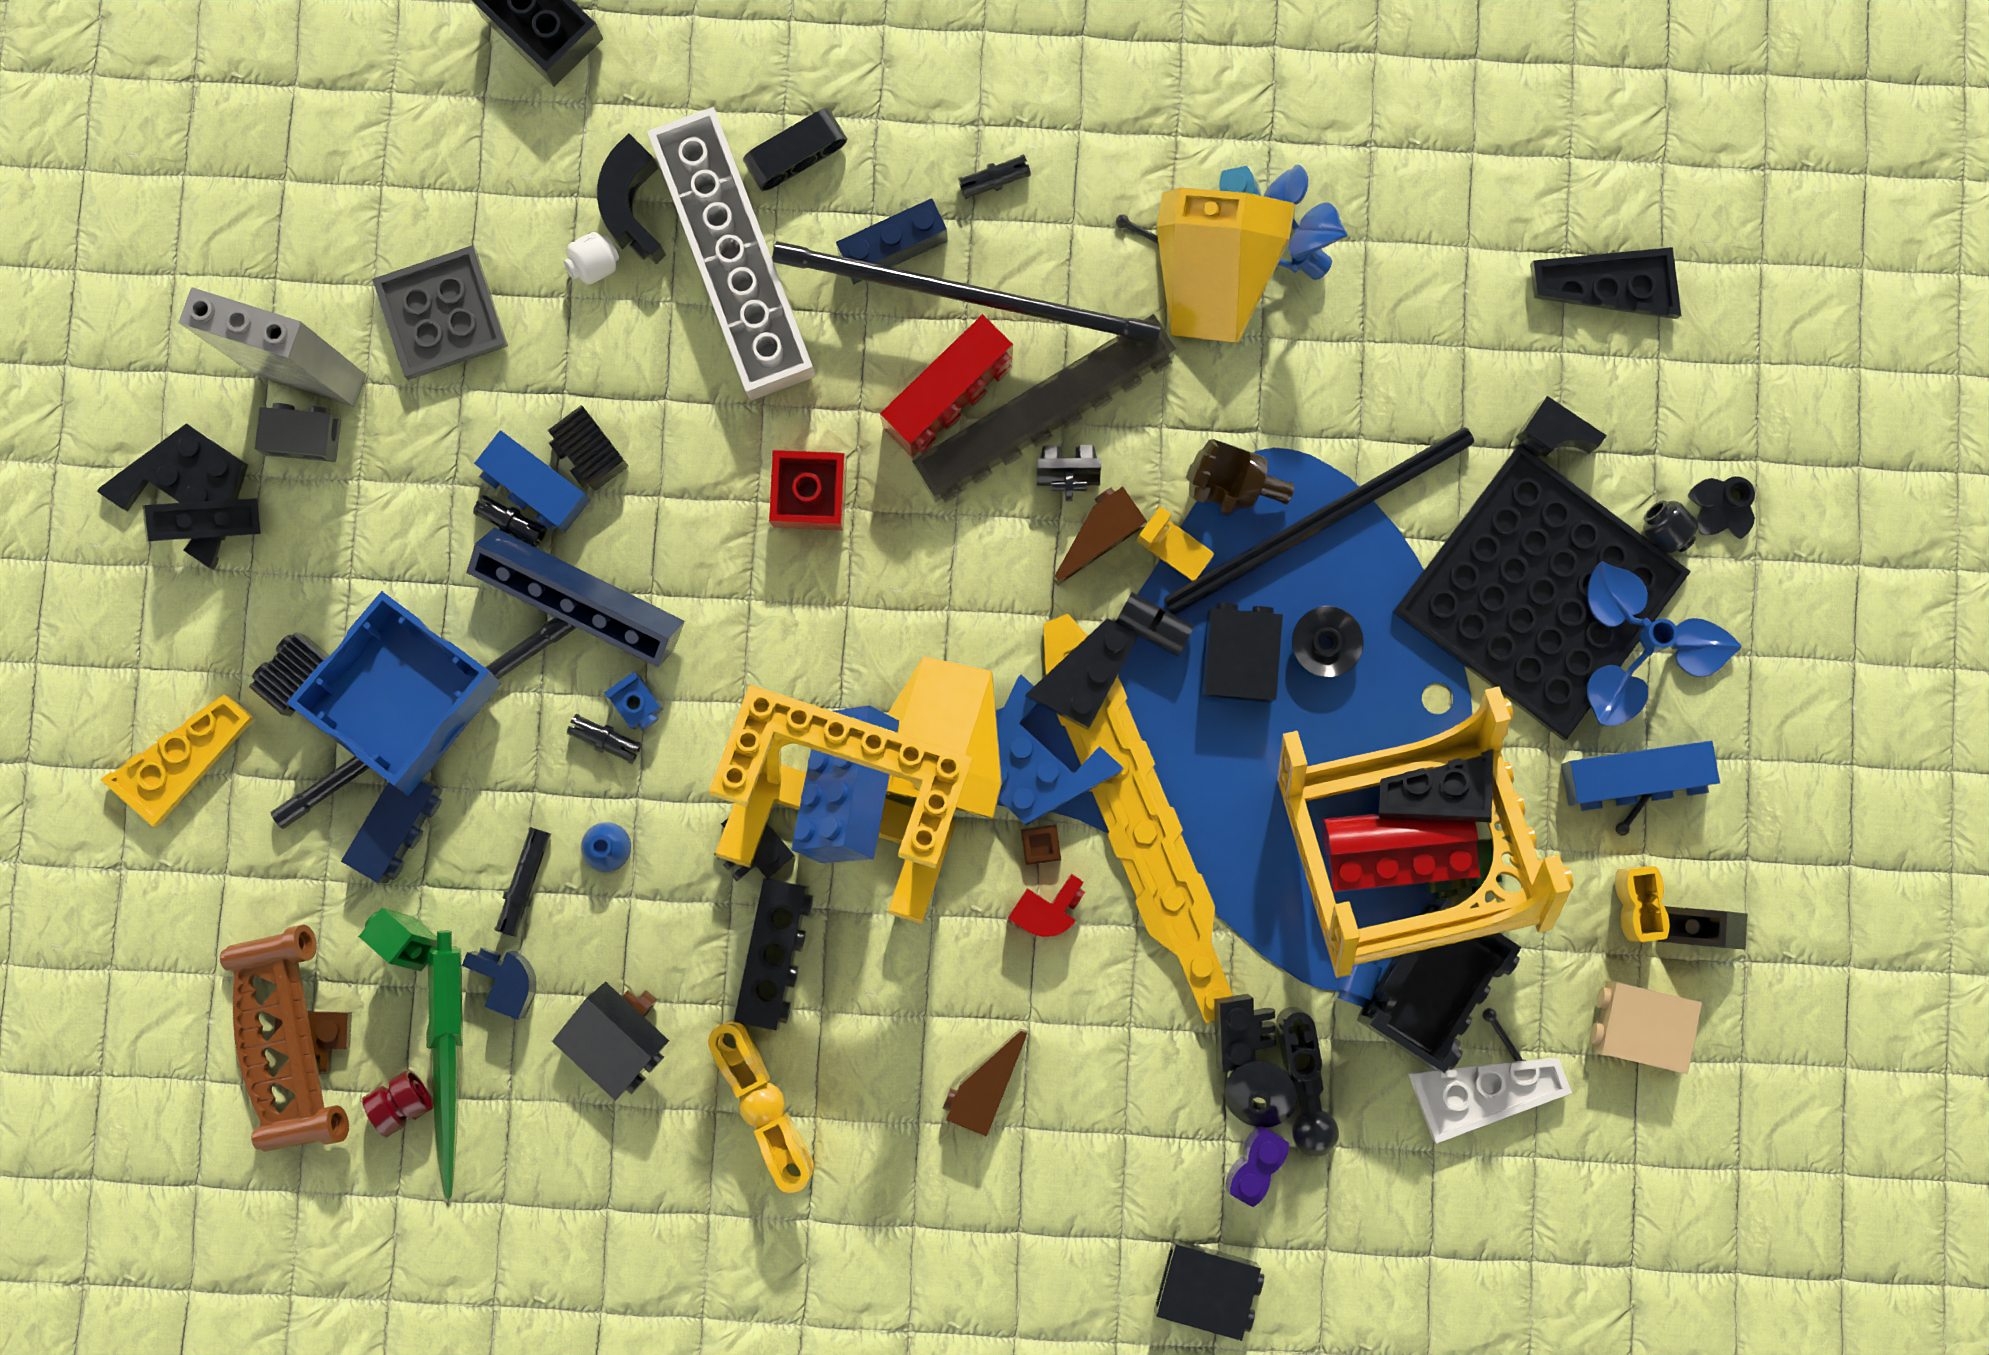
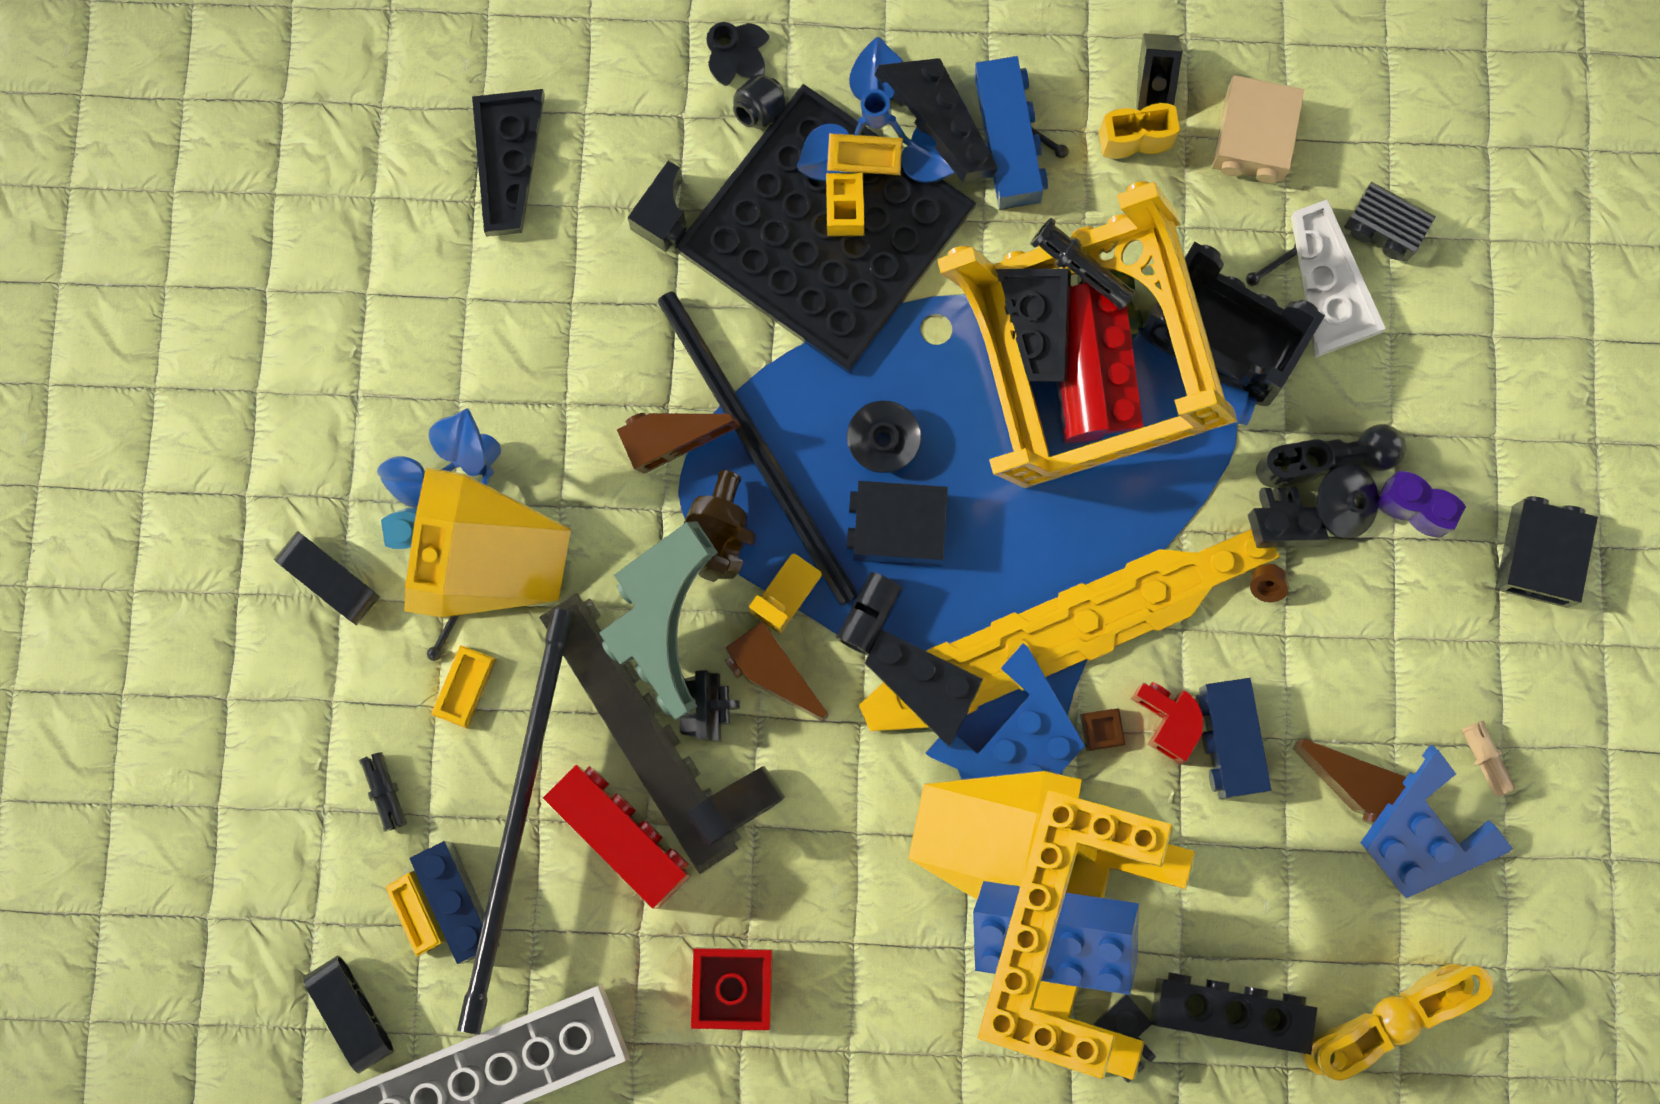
camera: 90 degrees left, 5 degrees down
none -> black beam [273,531,380,626]
none -> yellow tile [385,871,446,957]
none -> yellow tile [431,645,497,729]
none -> sand green arch [599,521,718,720]
none -> reddish brown slope [617,413,742,474]
none -> black beam [686,766,785,847]
none -> yellow brick [826,173,864,236]
none -> yellow tile [827,133,903,175]
none -> black wing [874,58,998,182]
none -> black pin [1030,218,1135,310]
none -> dark blue brick [1195,677,1272,799]
none -> reddish brown tile [1250,563,1289,603]
none -> black brick [1344,181,1436,261]
none -> blue wing [1360,745,1513,898]
none -> tan axle [1461,720,1515,797]

